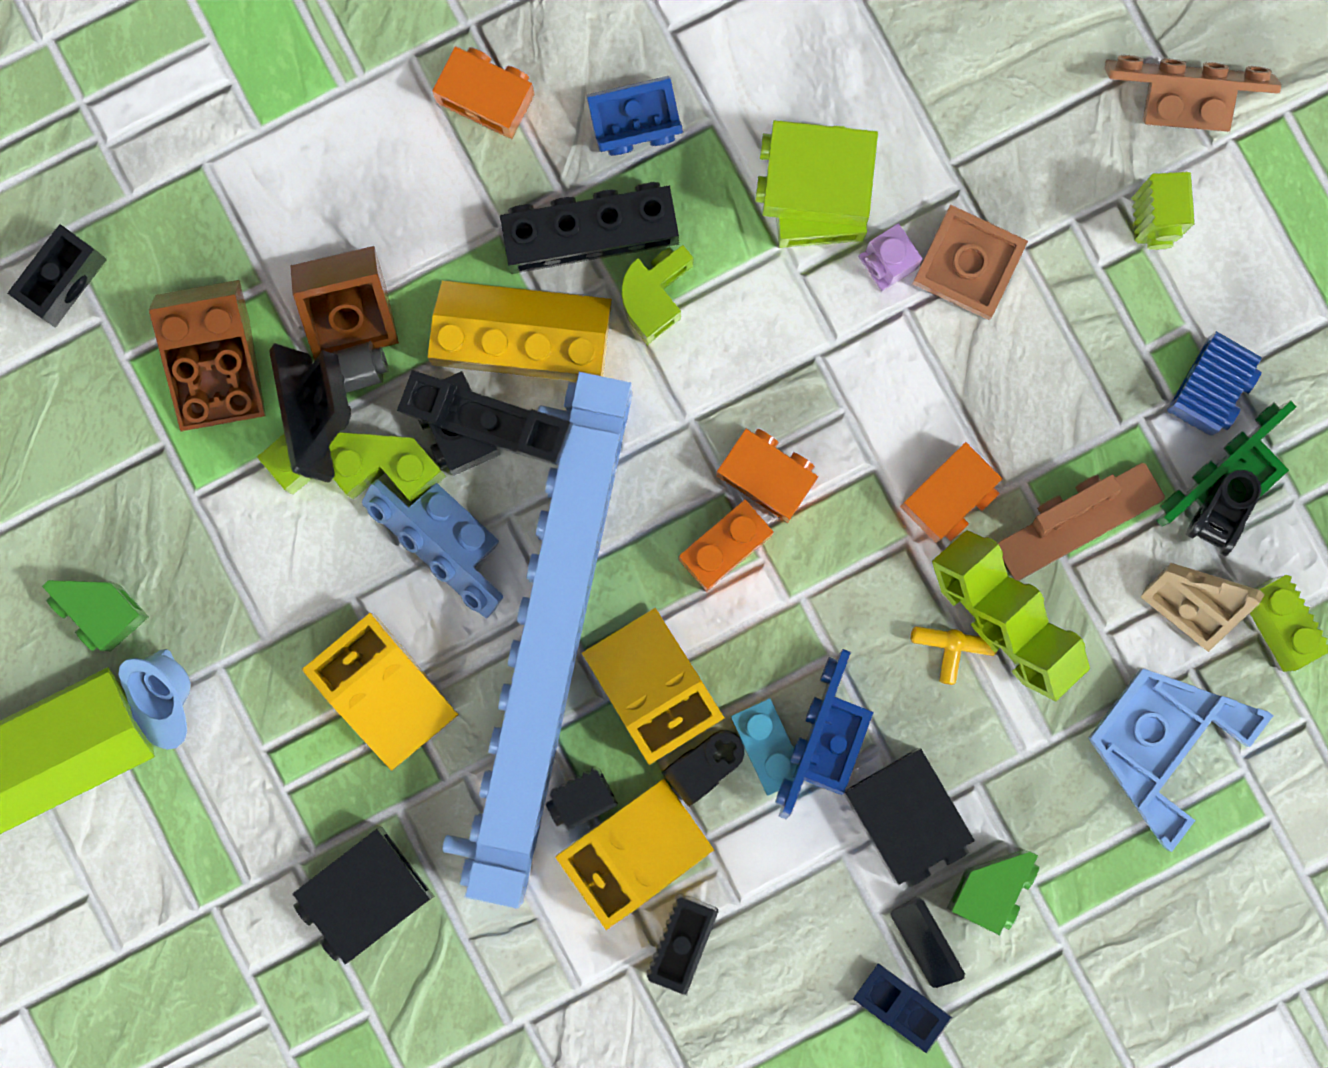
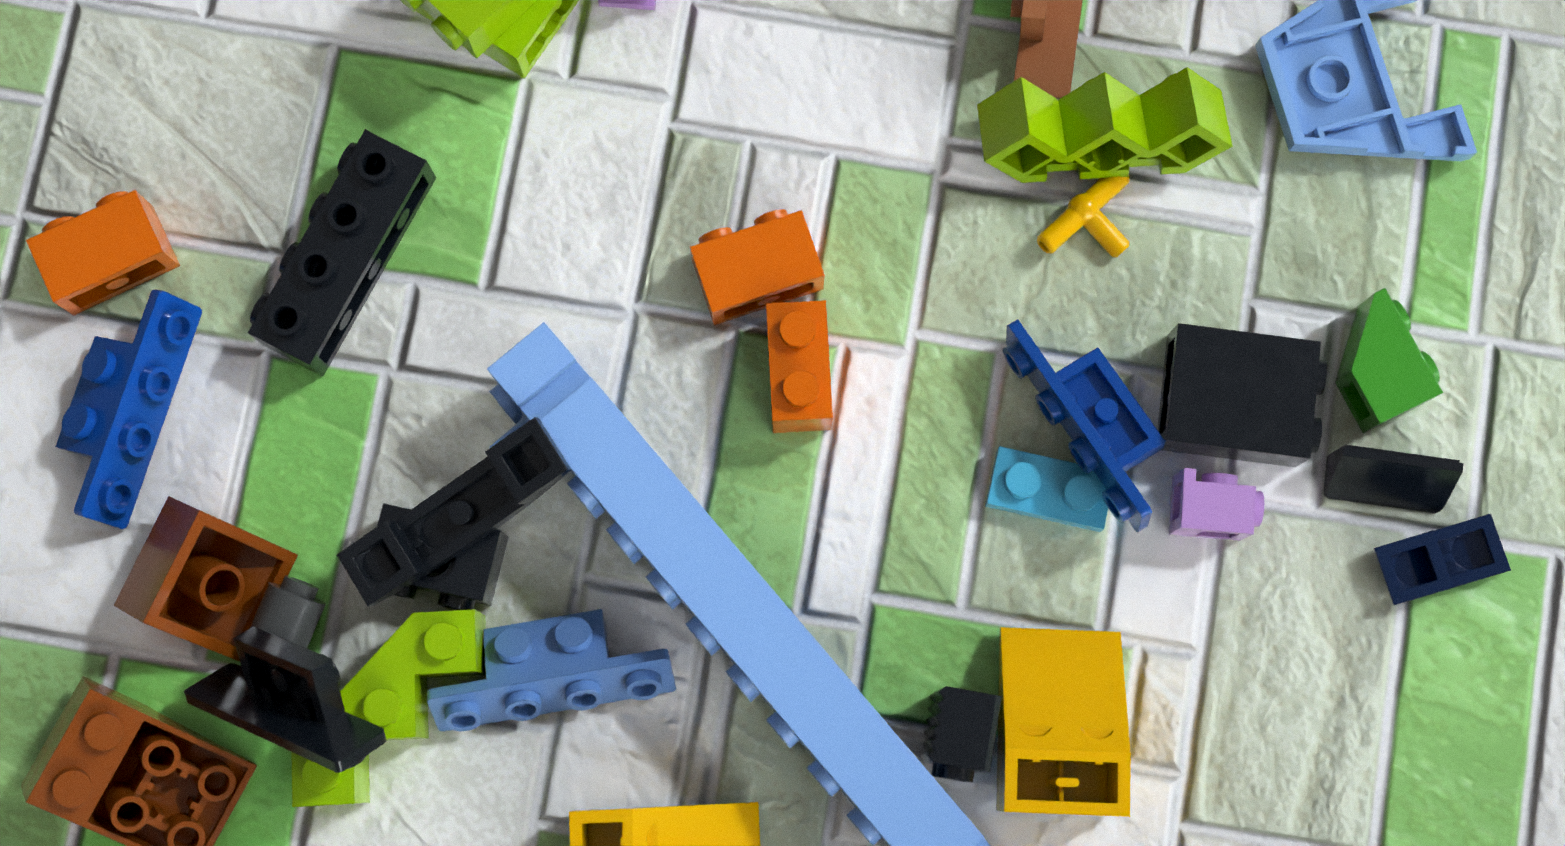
camera: 55 degrees left, 5 degrees down
yellow slope [427,281,612,381] -> none
yellow slope [582,607,725,765] -> none
blue bracket [586,76,683,156] -> none
lime brick [622,245,694,345] -> none
black brick [646,893,719,996] -> none
black piece [661,730,745,807] -> none
orange brick [900,442,1003,543] -> none
none -> blue bracket [55,289,202,529]
none -> lavender brick [1169,468,1264,541]

